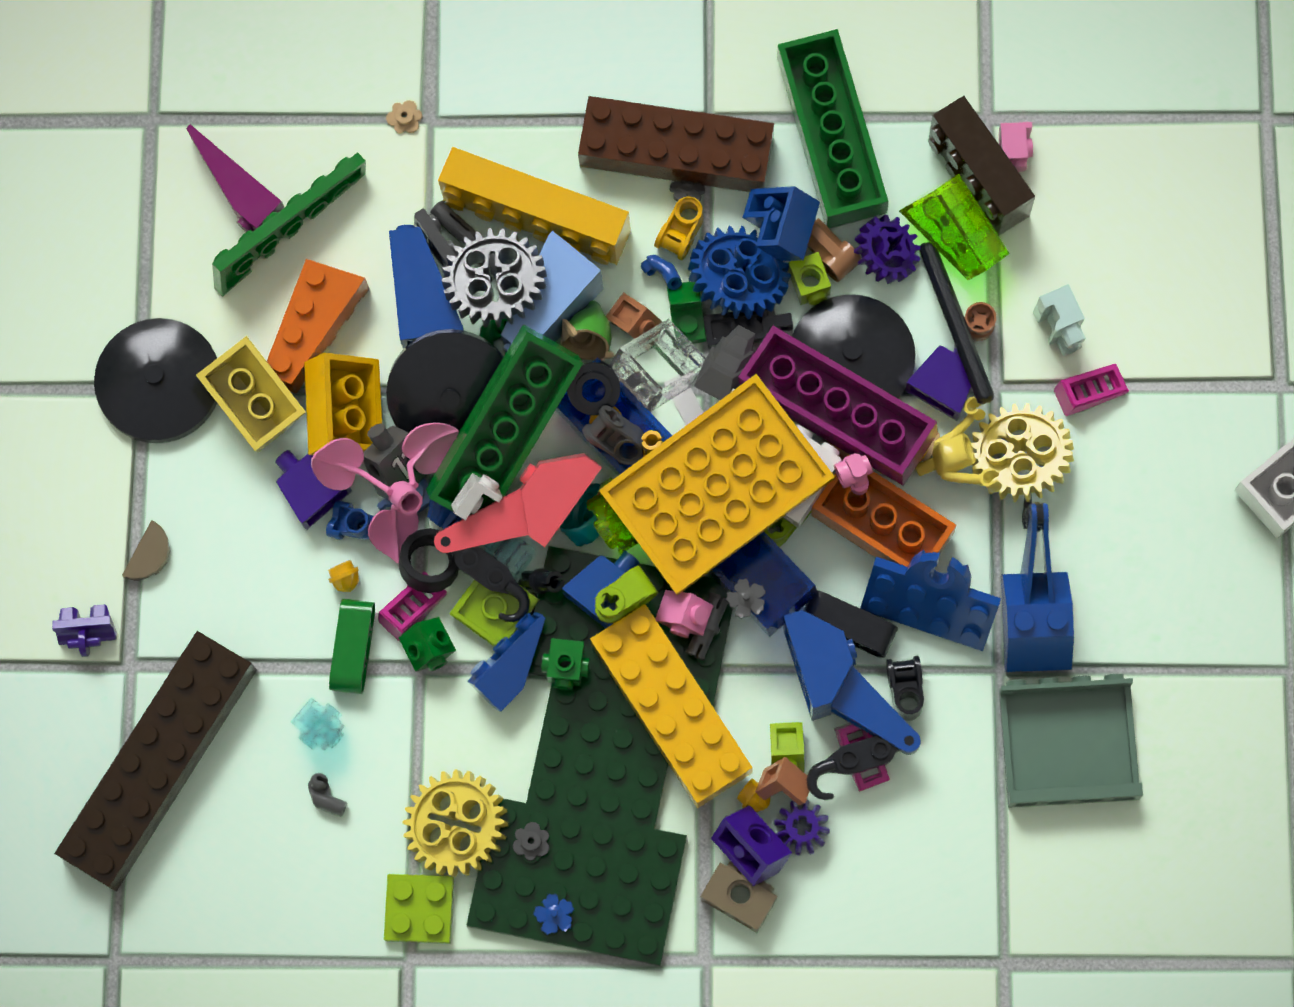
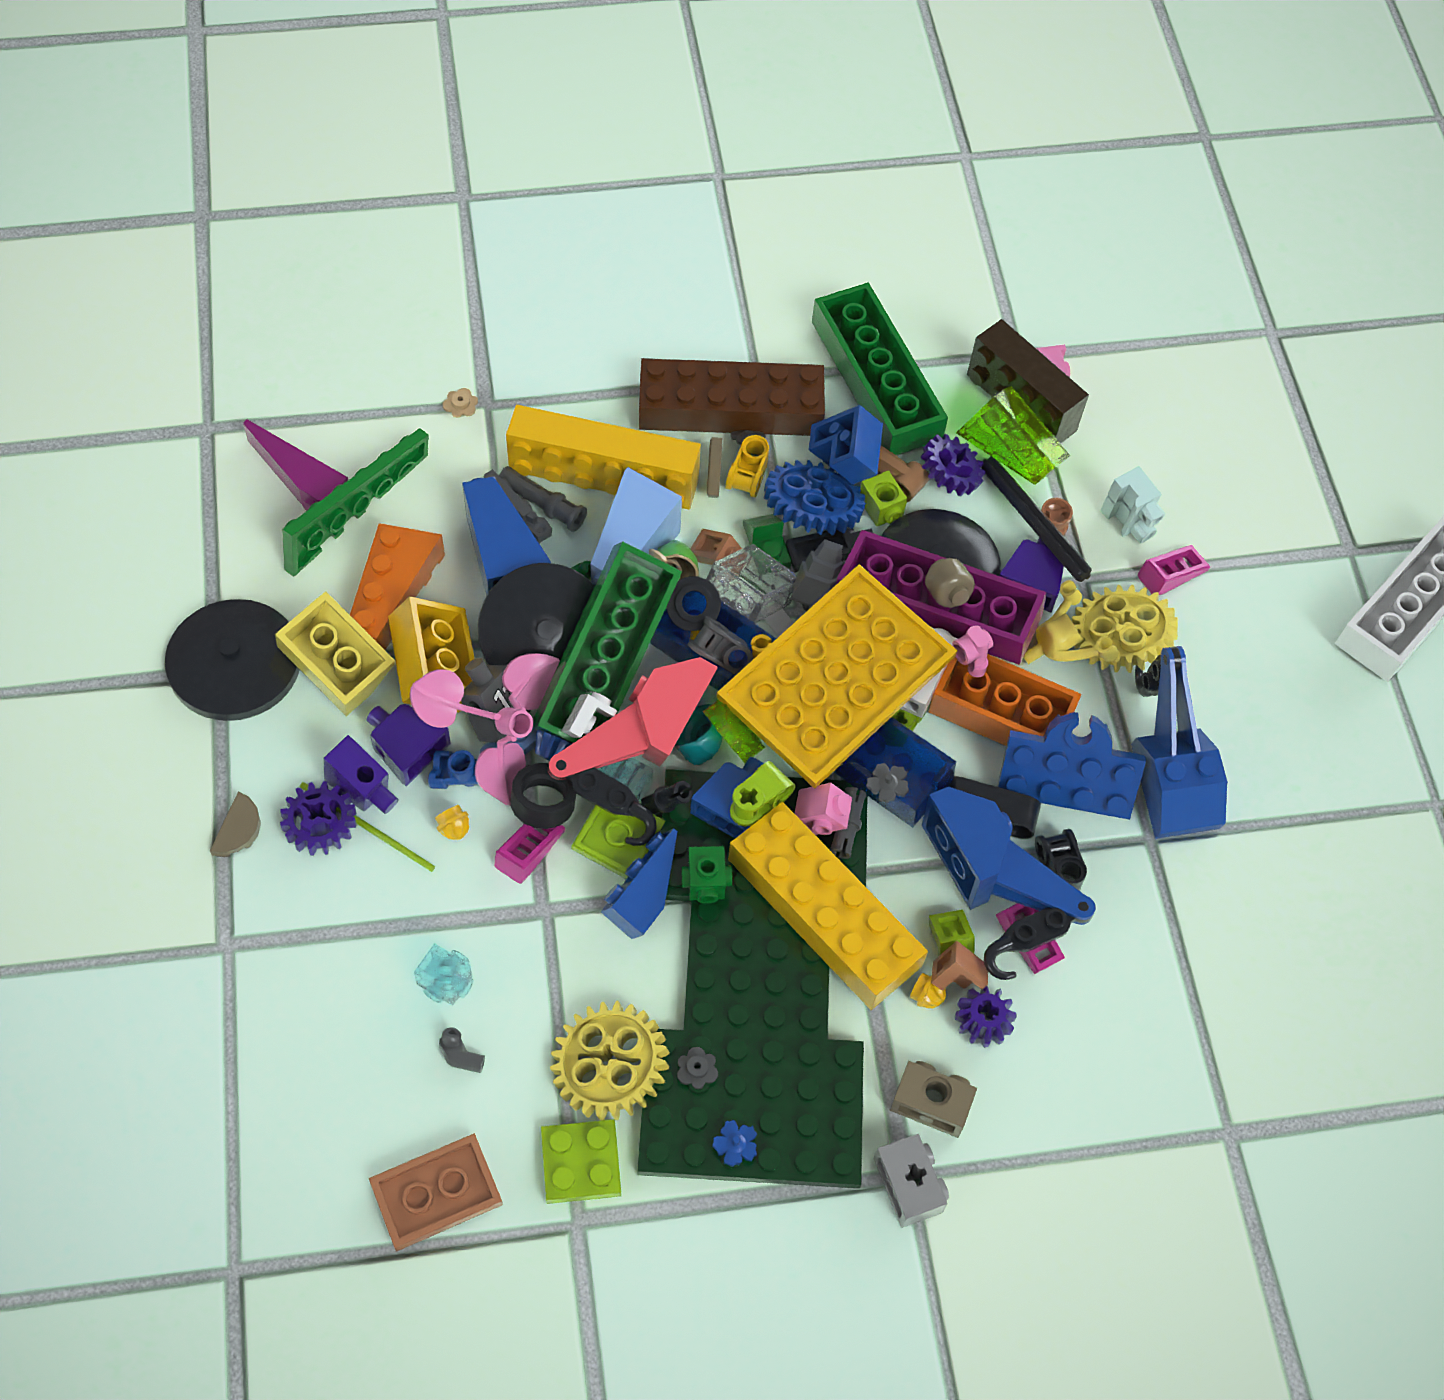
camera: 20 degrees left, 15 degrees down
dark purple hips [52,604,117,657] -> none
dark brown brick [54,631,257,892] -> none
green beam [329,599,375,694] -> none
green brick [398,617,456,672] -> none
gear [442,228,547,328] -> none
blue arm [641,254,682,290] -> none
dark purple brick [711,805,793,886] -> none
sand green panel [999,674,1143,808] -> none
none -> dark purple gear [280,781,357,856]
none -> lime piece [299,782,435,872]
none -> dark purple torso [323,735,399,814]
none -> nougat plate [368,1133,503,1252]
none -> dark tan tile [706,437,723,498]
none -> light grey brick [873,1134,950,1228]
none -> dark tan head [925,558,975,608]

